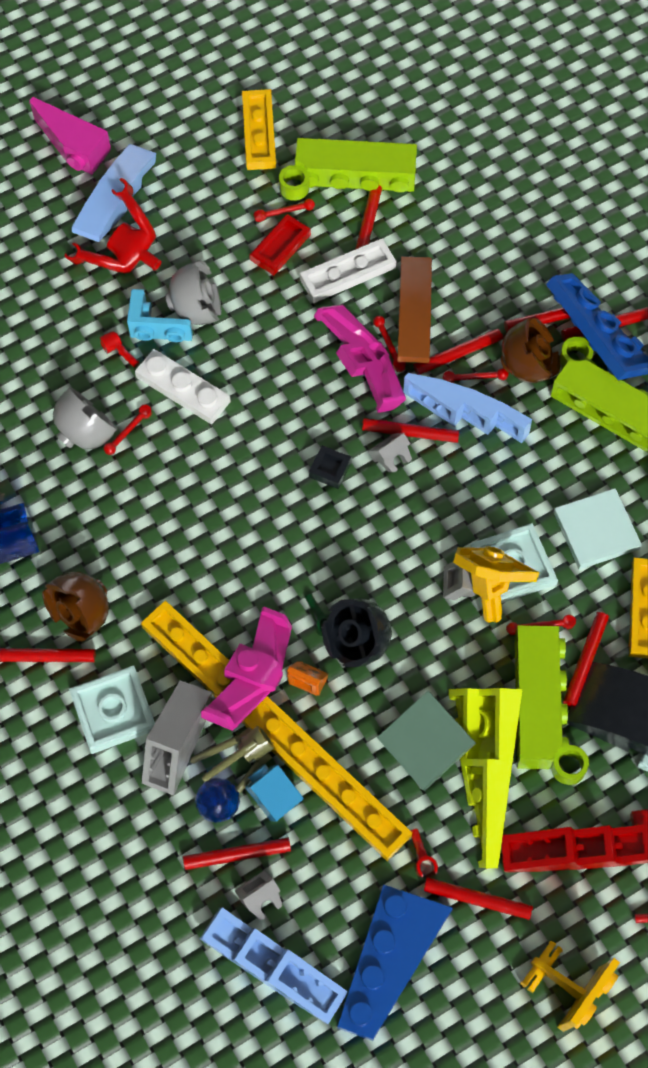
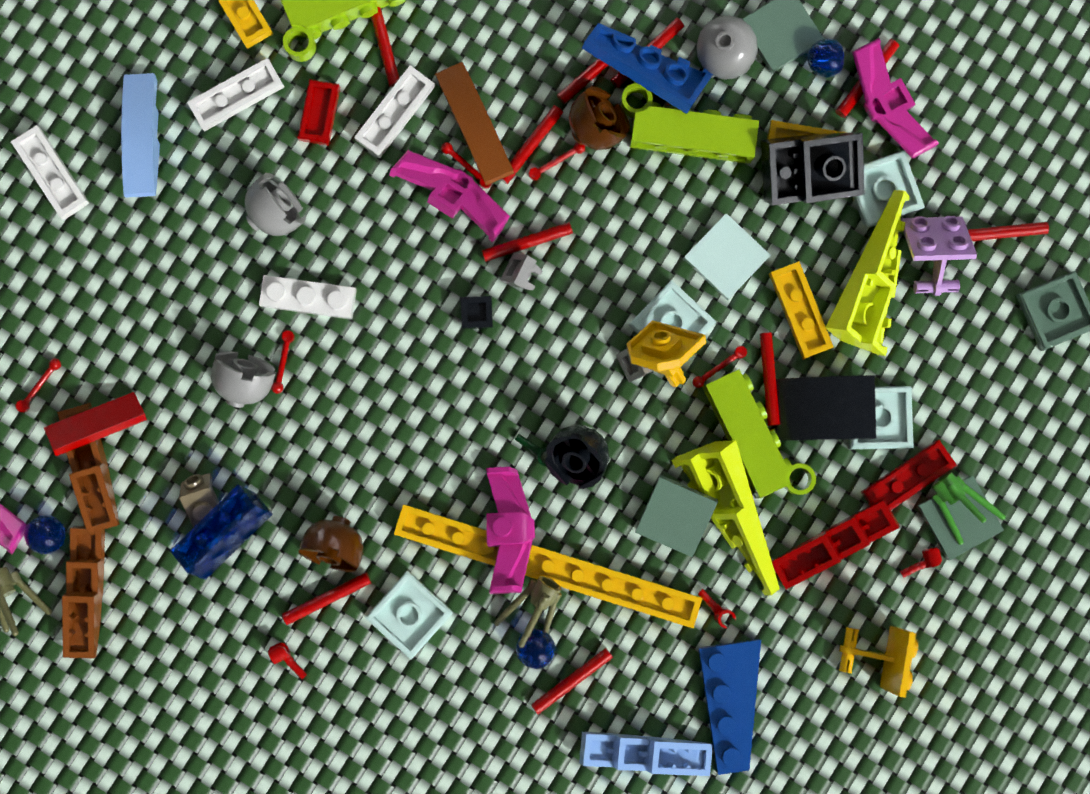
camera: 30 degrees left, 20 degrees up
dark pink slope [29,97,111,175] -> none
red piece [64,178,162,273] -> none
red hand [100,331,139,368] -> none
medium azure bracket [127,289,193,342] -> none
light grey slope [141,680,212,796] -> none
light grey tile [235,871,282,920] -> none
dark azure brick [245,764,304,822] -> none
red hinge [253,199,315,222] -> none
orange slope [287,661,328,696] -> none
light blue slope [403,373,532,443] -> none
red bar [424,877,533,920] -> none
none -> white plate [11,125,90,220]
none -> white plate [187,58,284,132]

